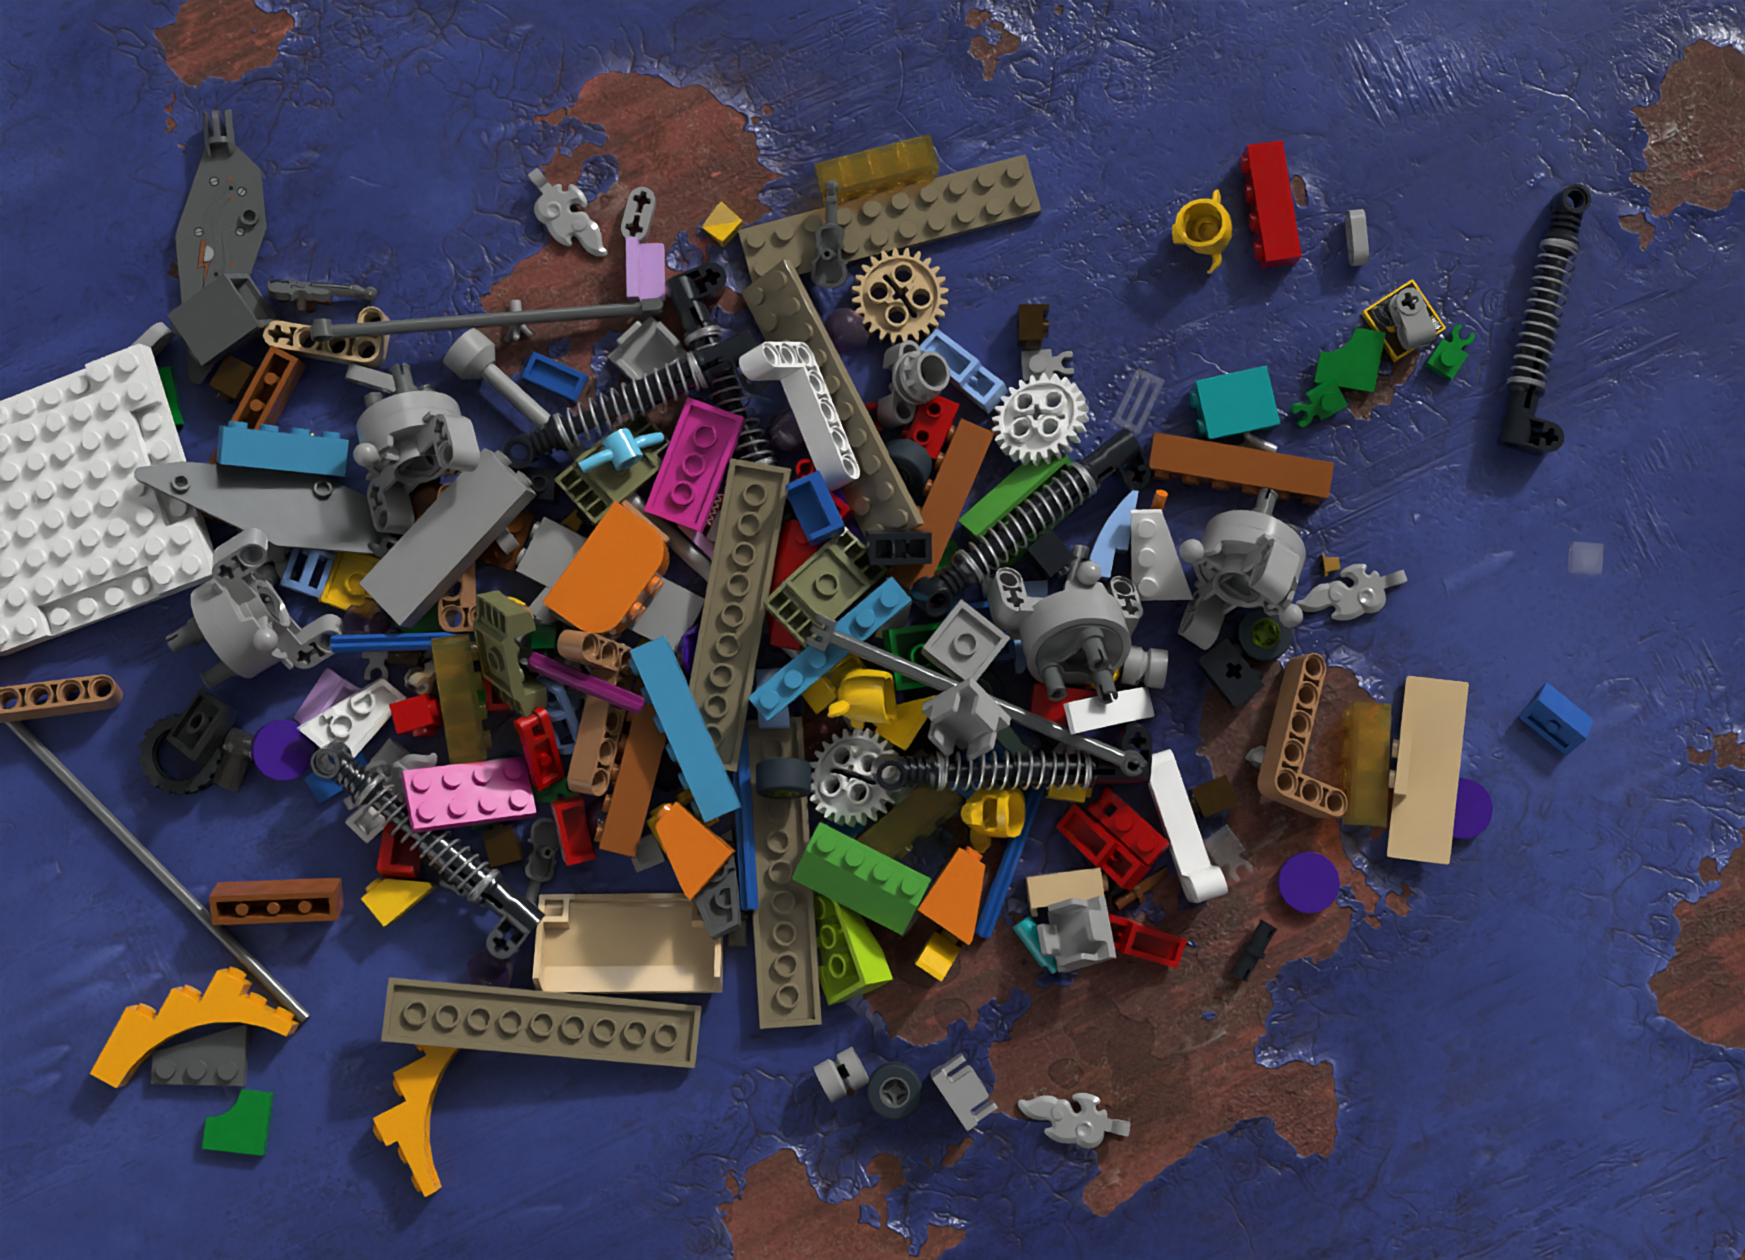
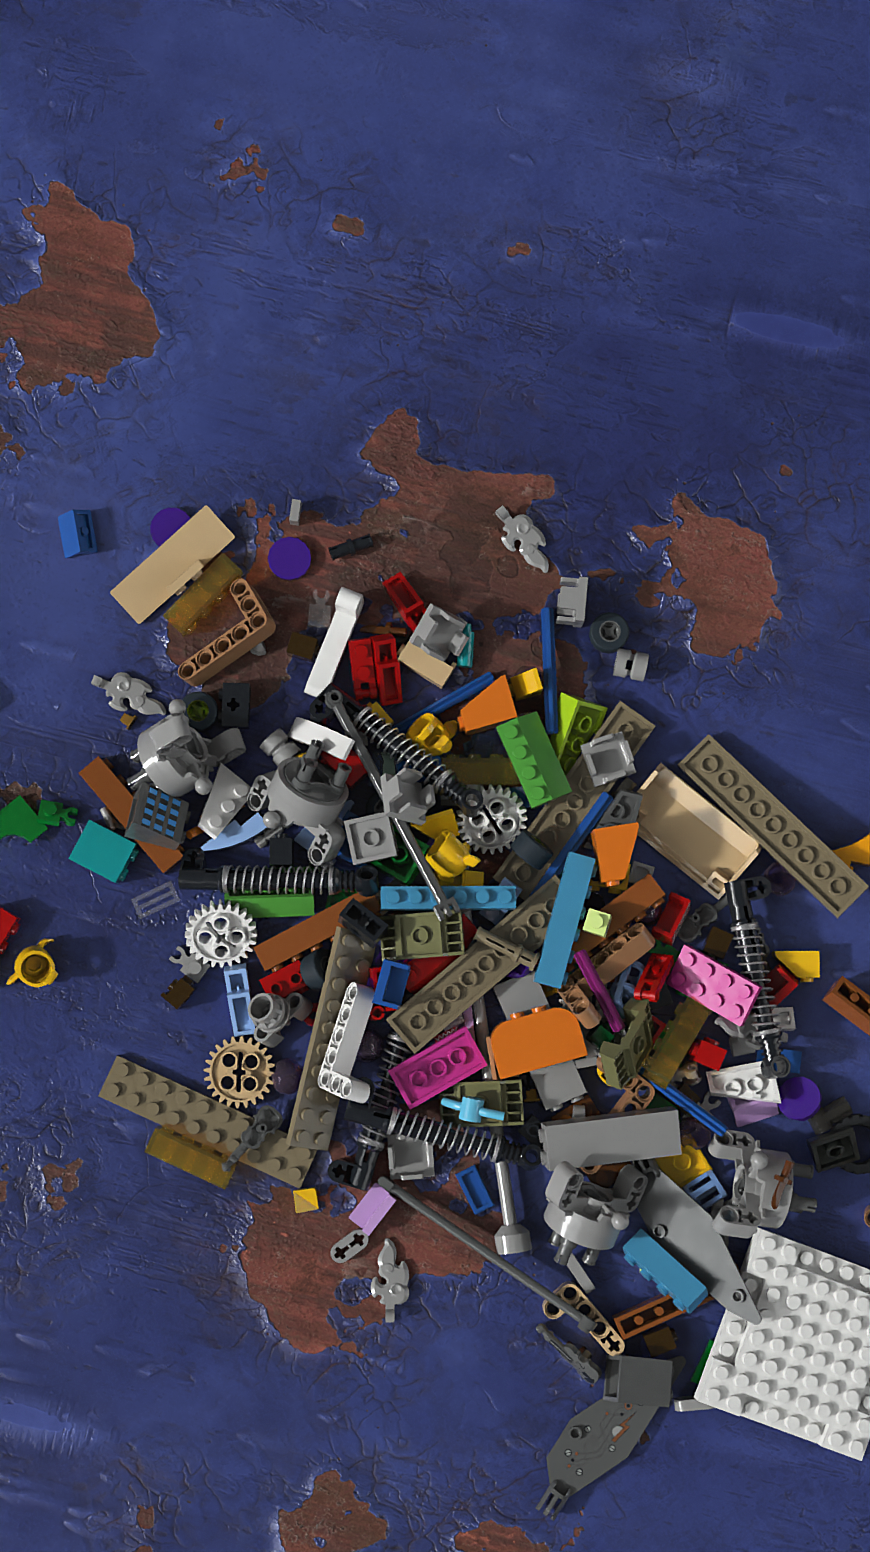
camera: 145 degrees left, 0 degrees up
light grey bar [504,300,532,342] -> none
none -> dark grey slope [124,782,191,850]
none -> light grey tile [289,499,302,526]
none -> dark tan pin [473,926,541,971]
none -> blue axle [541,607,558,735]
none -> light grey panel [580,731,636,788]
none -> yellowish green brick [583,908,612,938]
none -> reddish brown piece [771,1160,795,1209]

